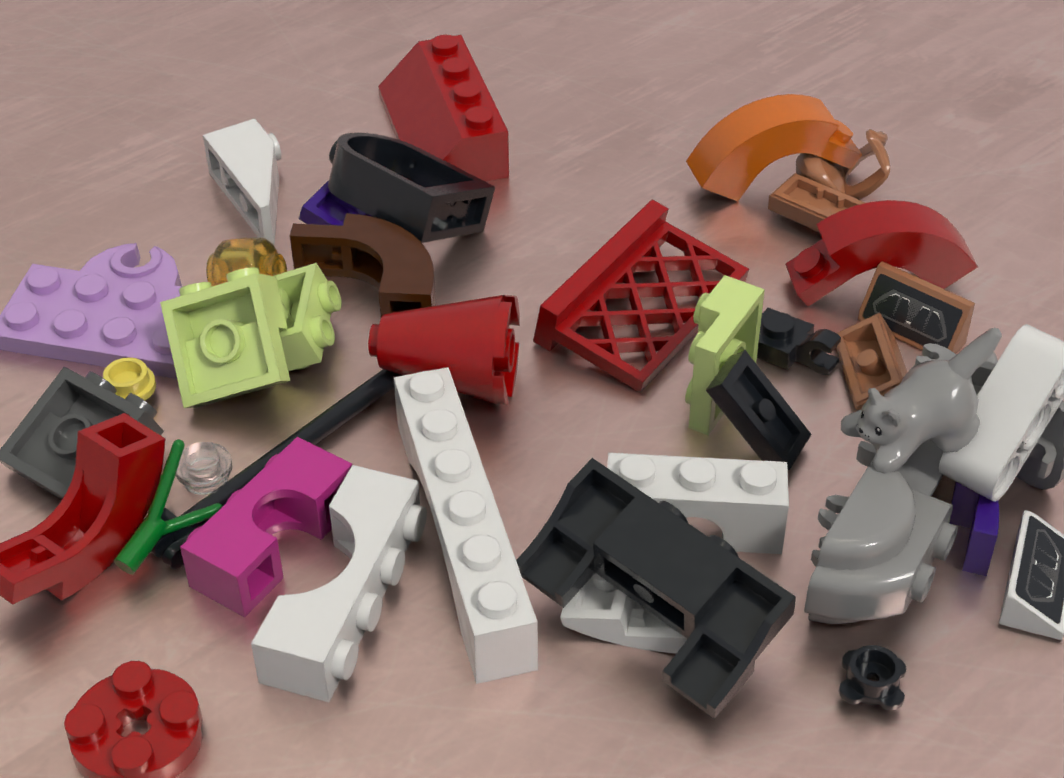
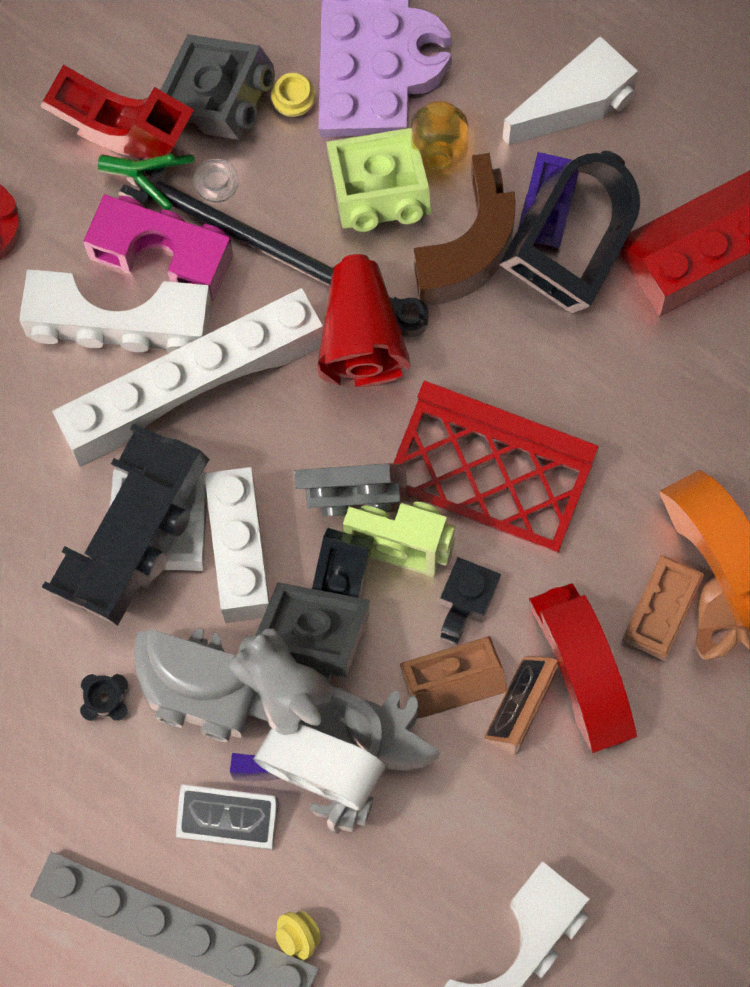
camera: 80 degrees right, 30 degrees up
yellowish green plate [160,267,290,408] -> none
none -> dark grey plate [255,582,370,678]
none -> dark grey plate [294,463,408,517]

